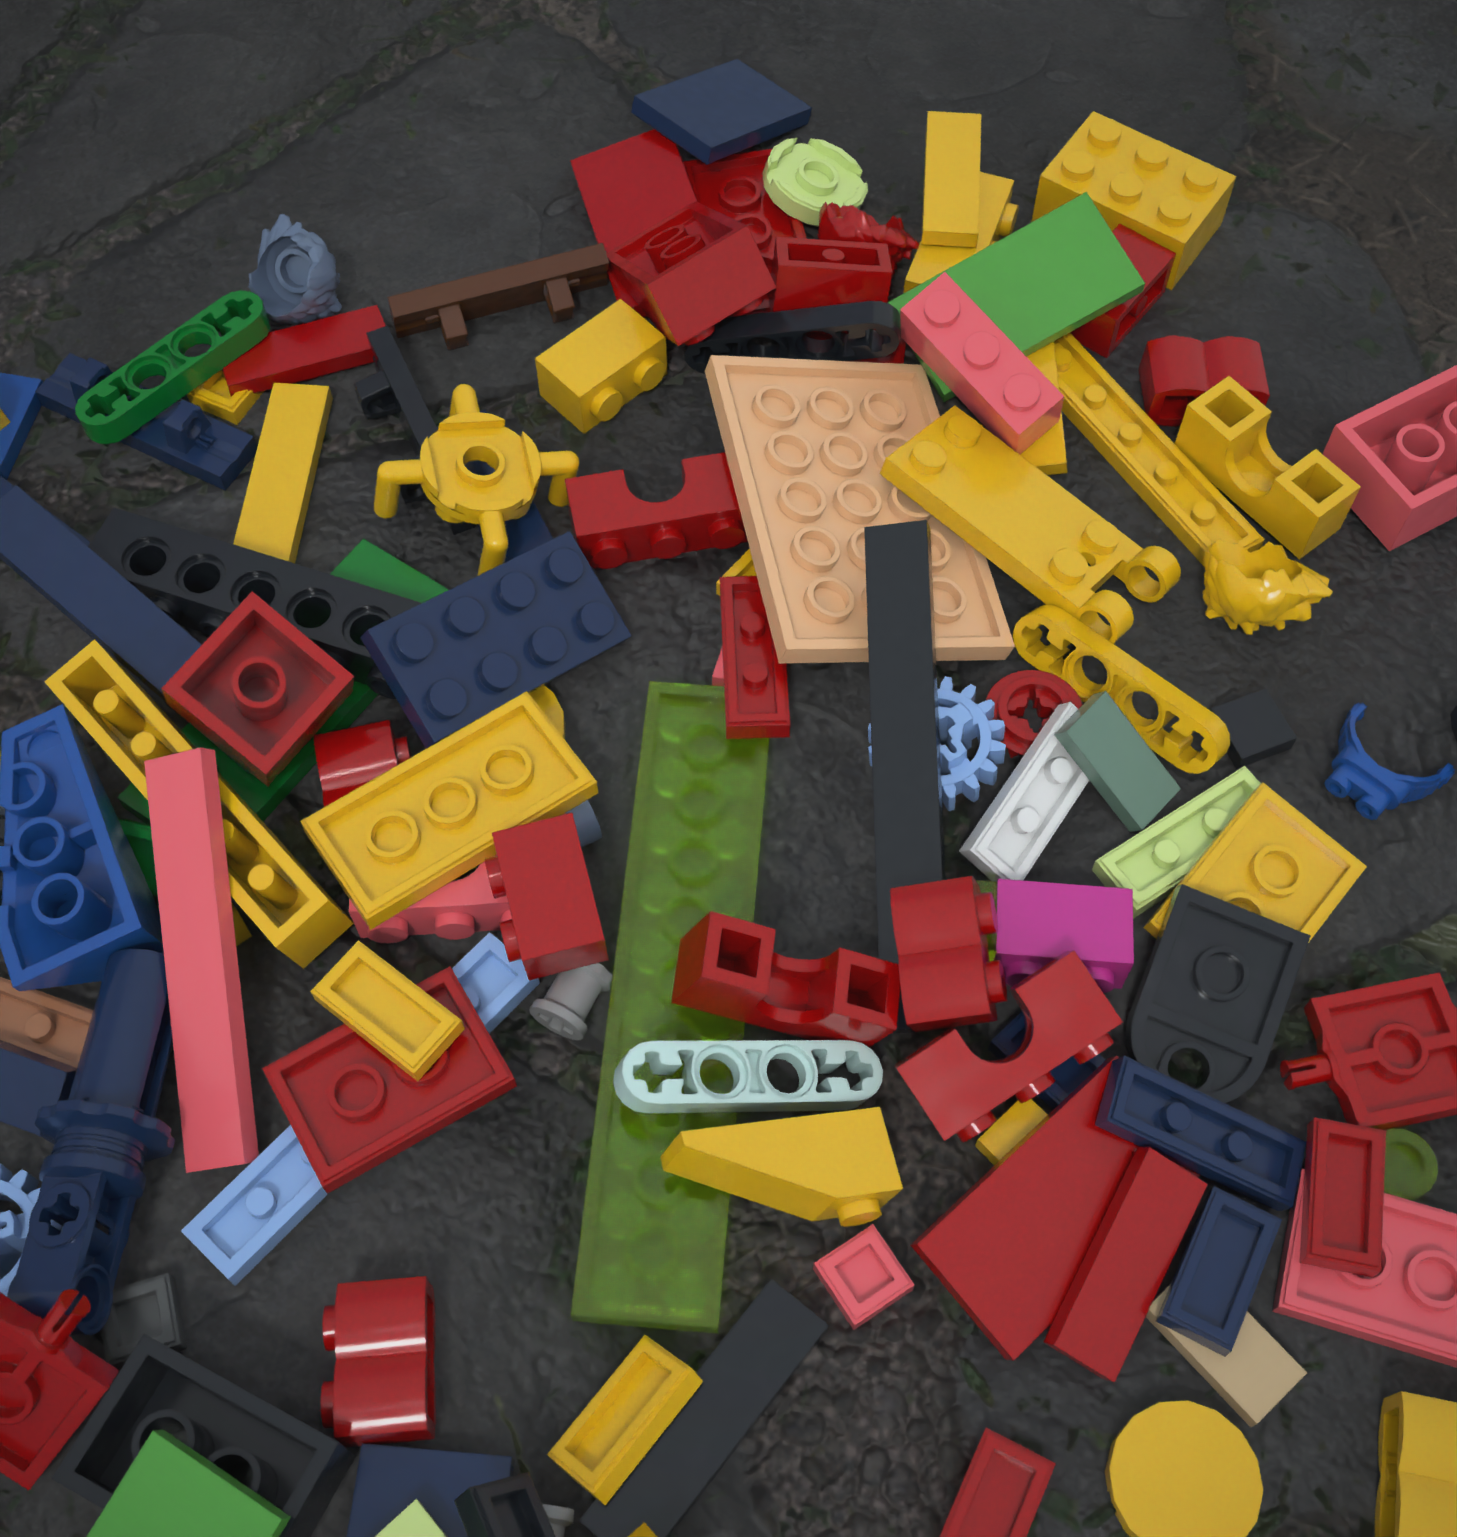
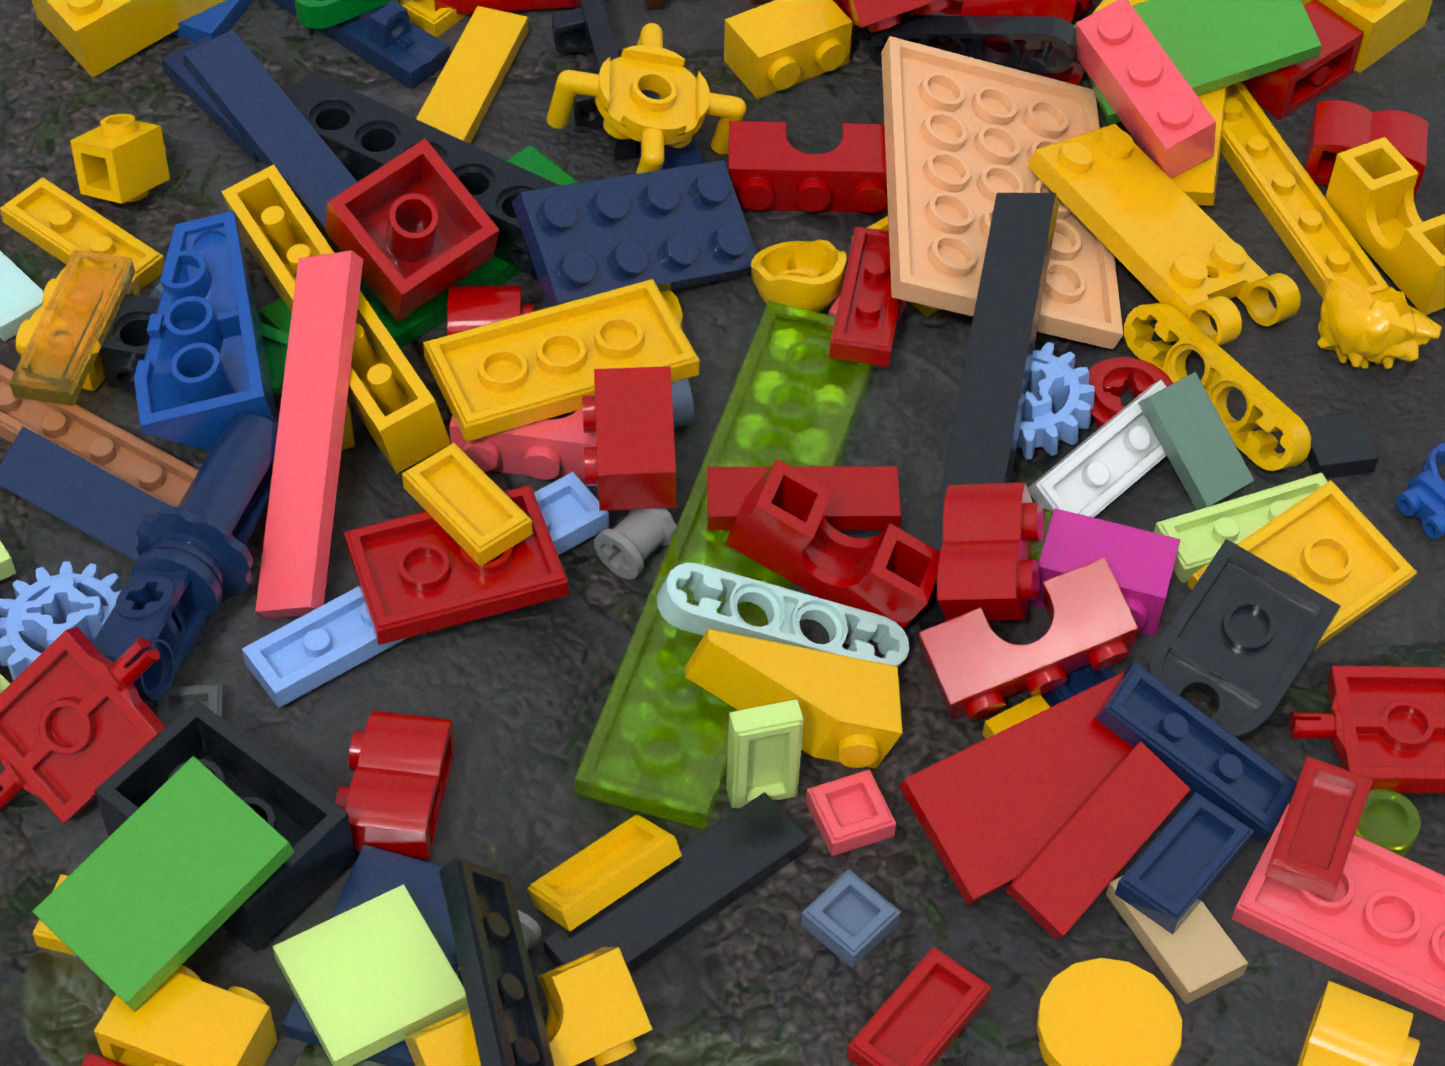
camera: 10 degrees right, 10 degrees down
none -> red tile [707,466,901,530]
none -> yellowish green tile [726,699,804,809]
none -> yellow helmet [751,239,847,316]
none -> sand blue tile [800,869,901,969]

